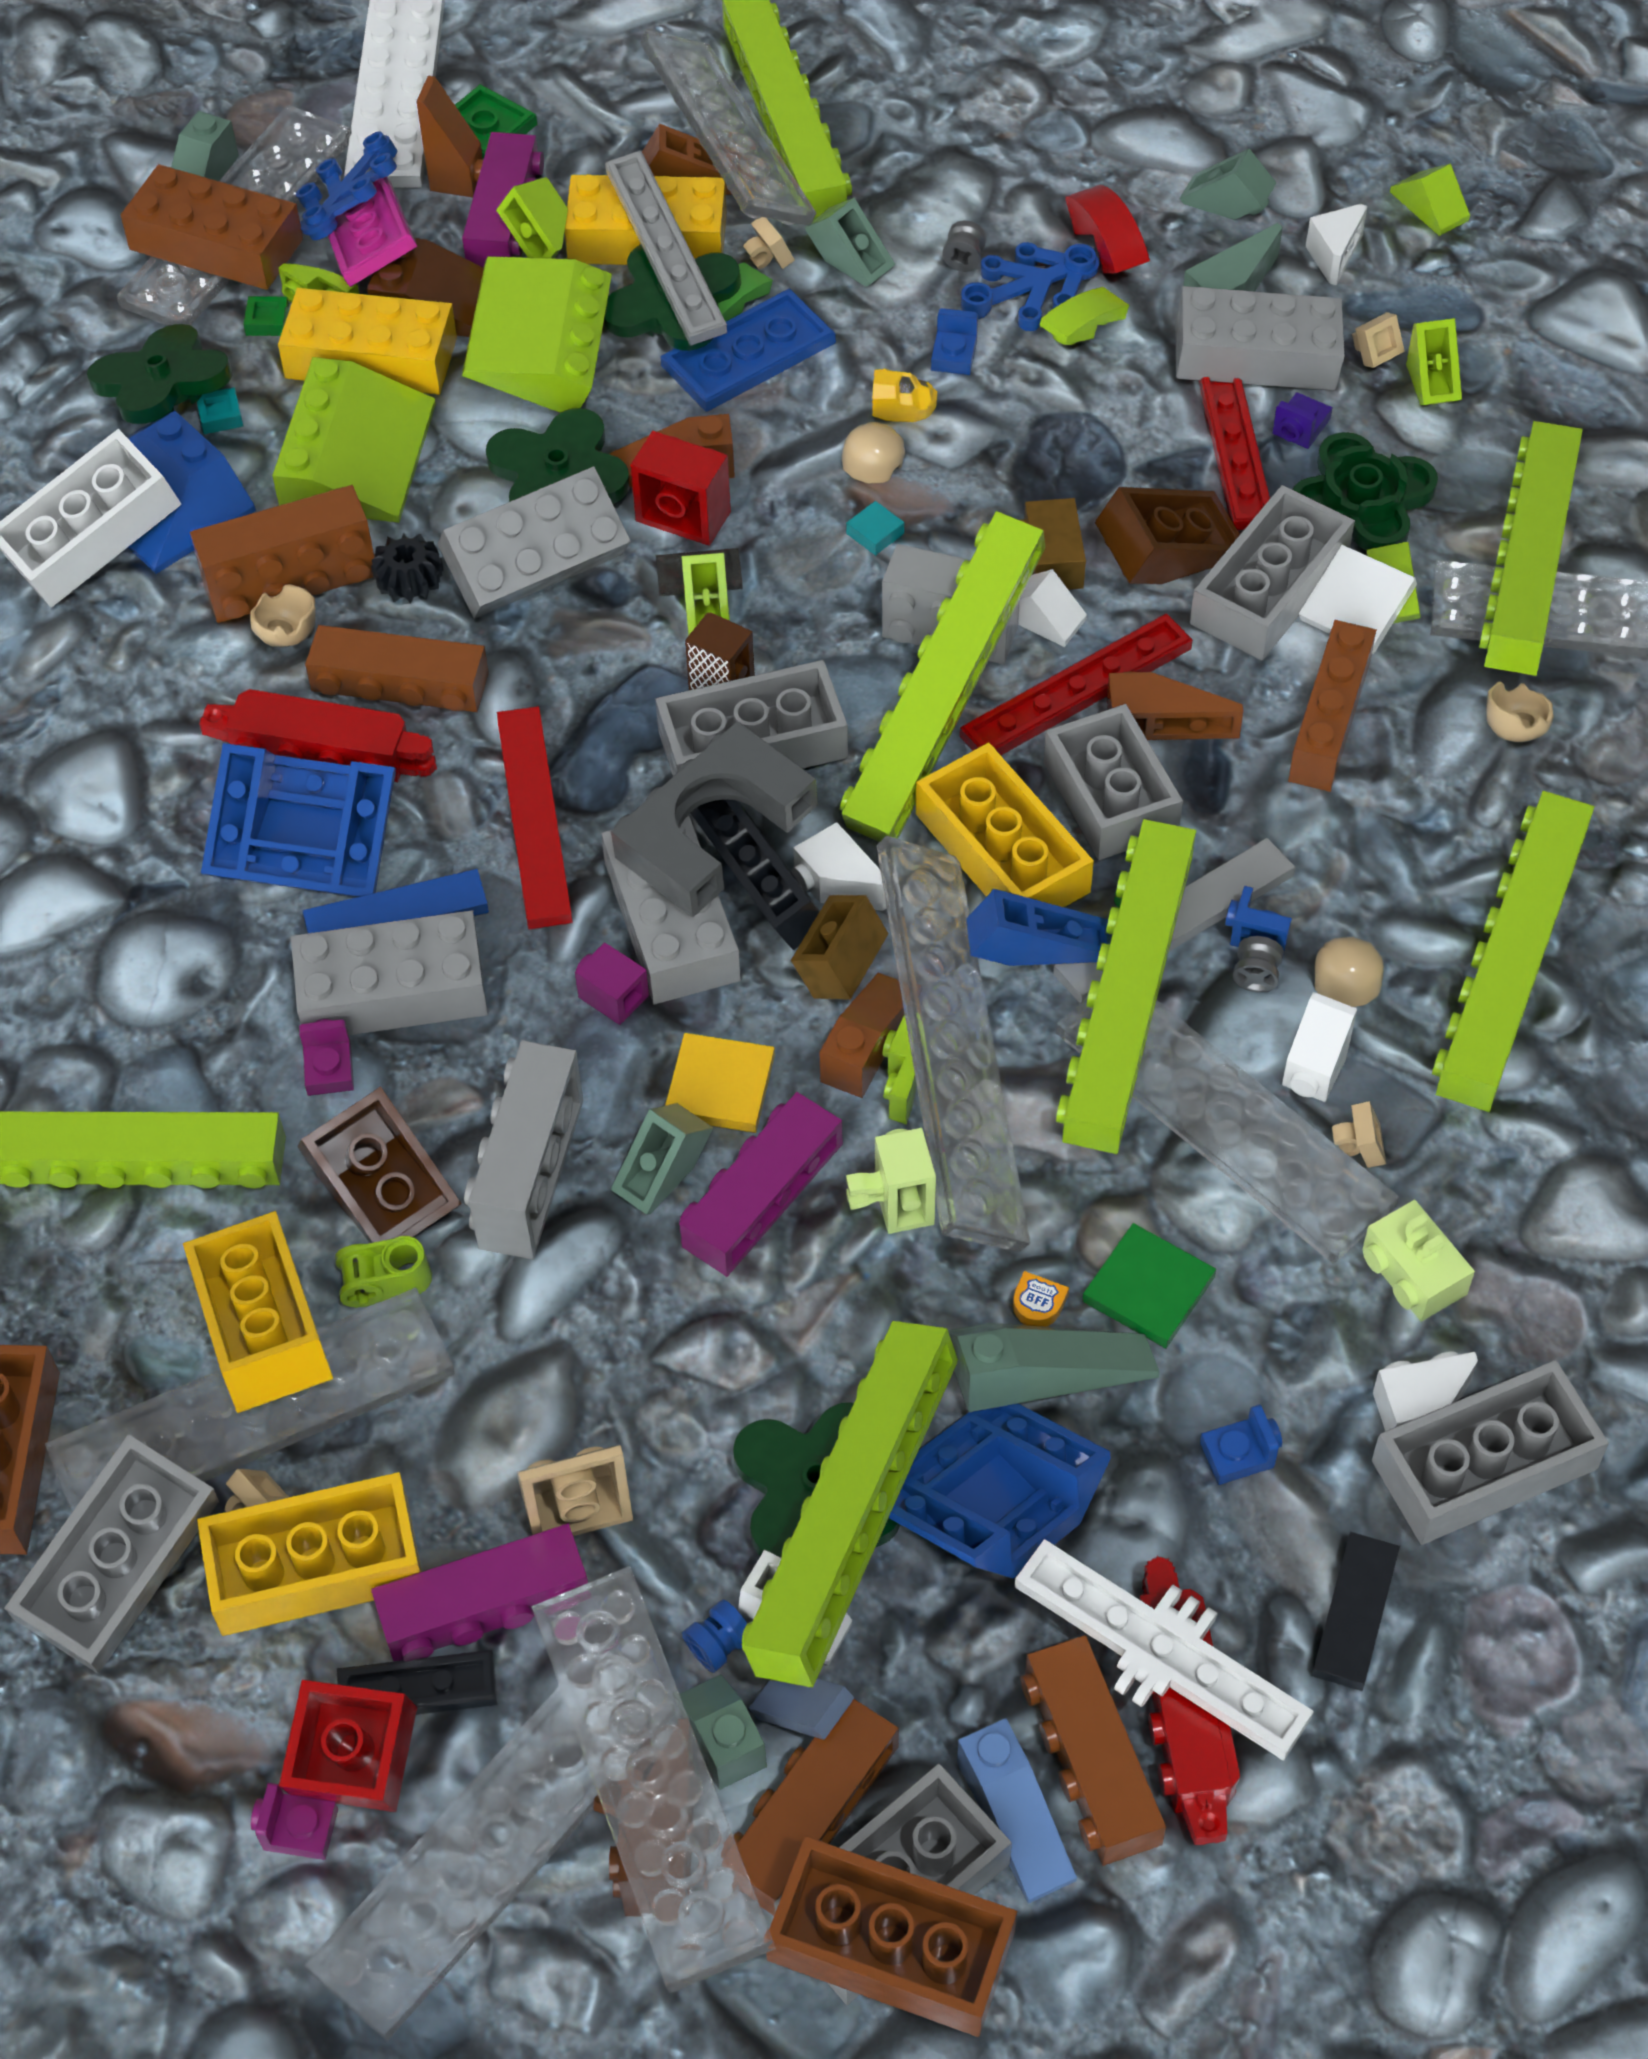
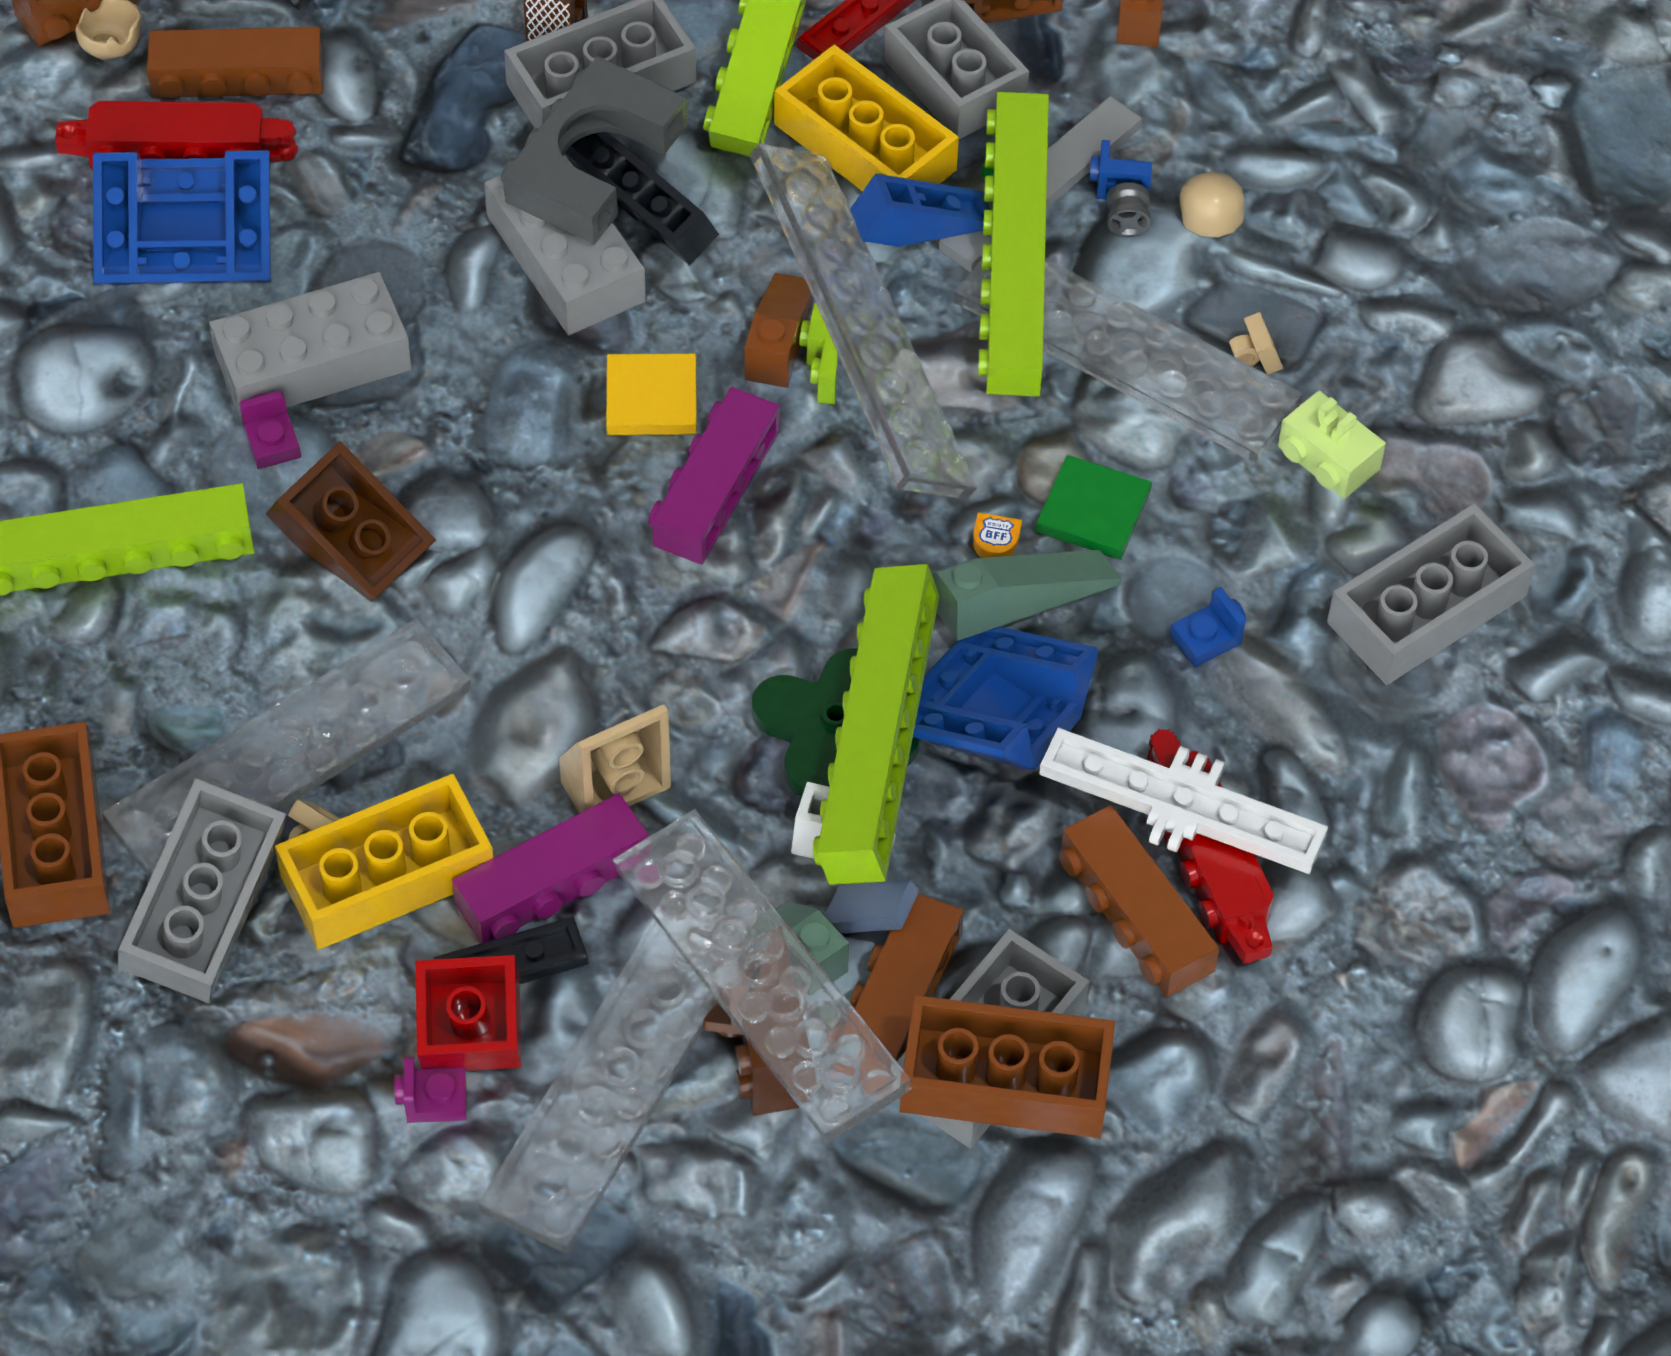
camera: 15 degrees left, 0 degrees up
yellow brick [182,1211,333,1413] -> none
blue tile [302,869,489,933] -> none
lime piece [335,1236,432,1308] -> none
light grey brick [464,1040,584,1260] -> none
red tile [496,706,573,930] -> none
magenta brick [575,942,649,1025] -> none
sand green slope [610,1103,713,1215] -> none
blue wheel [682,1599,748,1673] -> none
pearl gold brick [791,895,889,1000] -> none
white slope [792,822,890,911] -> none
yellowish green brick [846,1128,936,1234] -> none
medium blue slope [957,1718,1077,1904] -> none
white slope [1282,992,1357,1102] -> none
black tile [1311,1531,1400,1691] -> none
white slope [1373,1351,1478,1432] -> none
lime brick [1432,791,1595,1112] -> none

